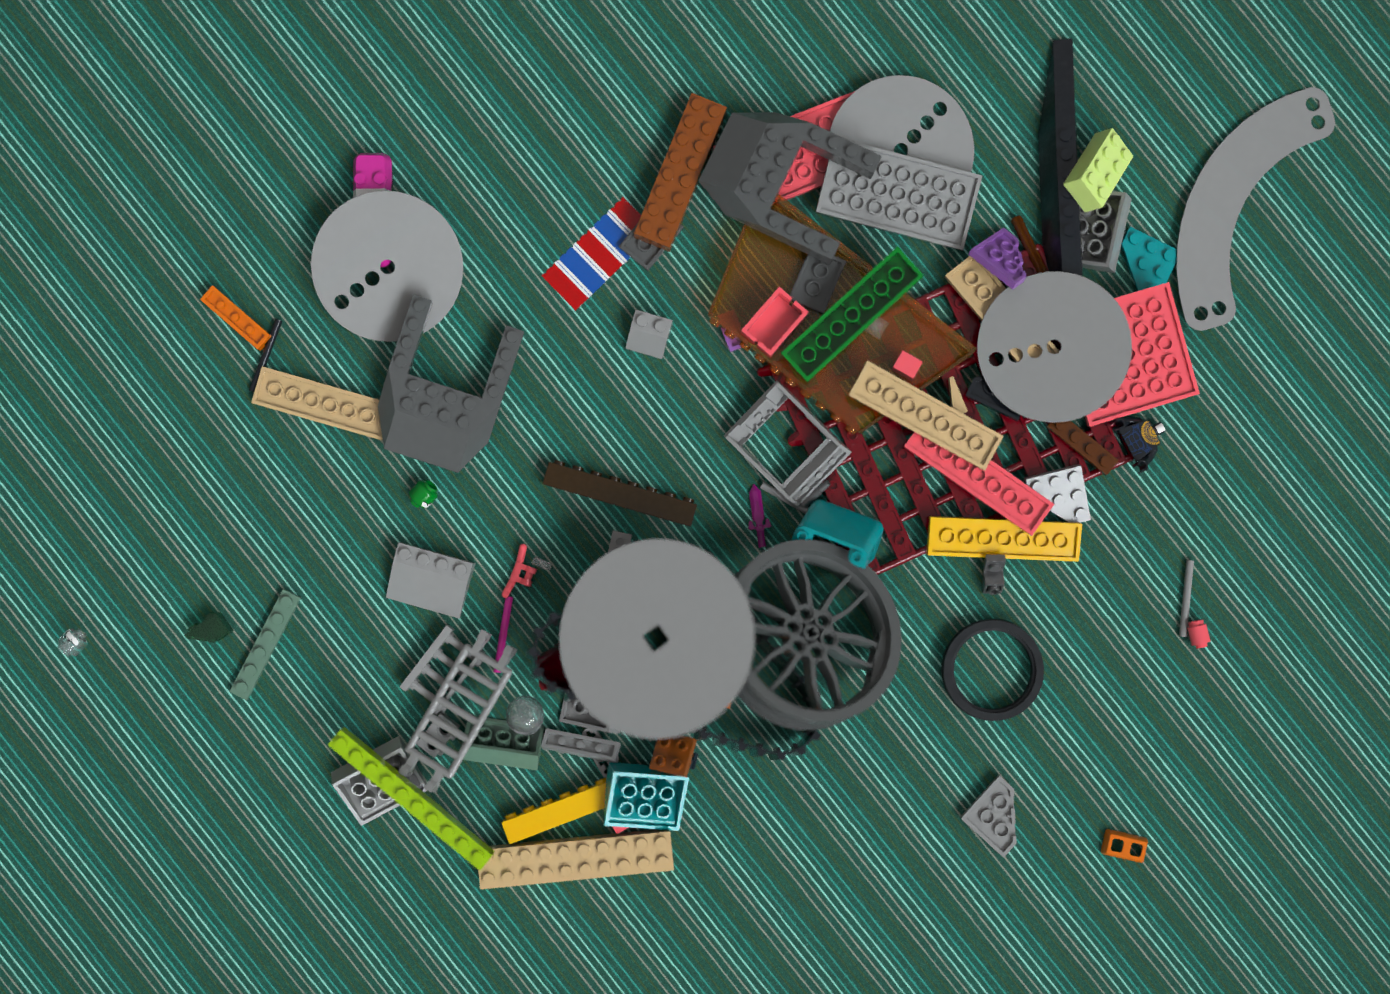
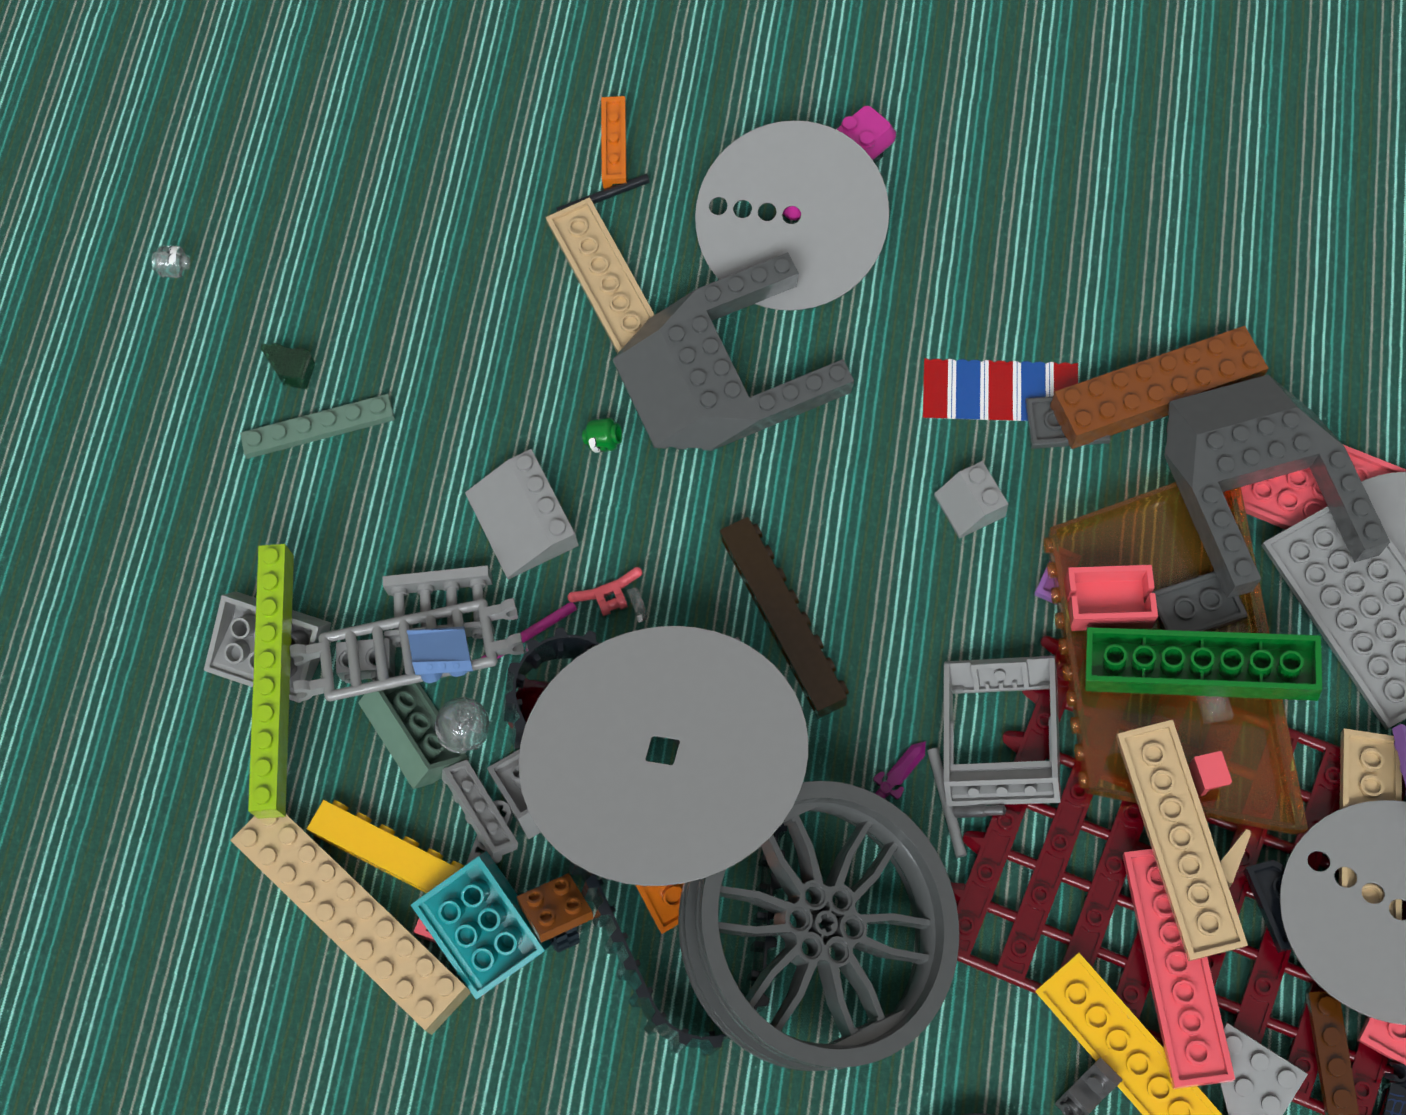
camera: 60 degrees right, 20 degrees down
teal windscreen [791,500,884,569] -> none
none -> medium blue slope [407,626,473,683]

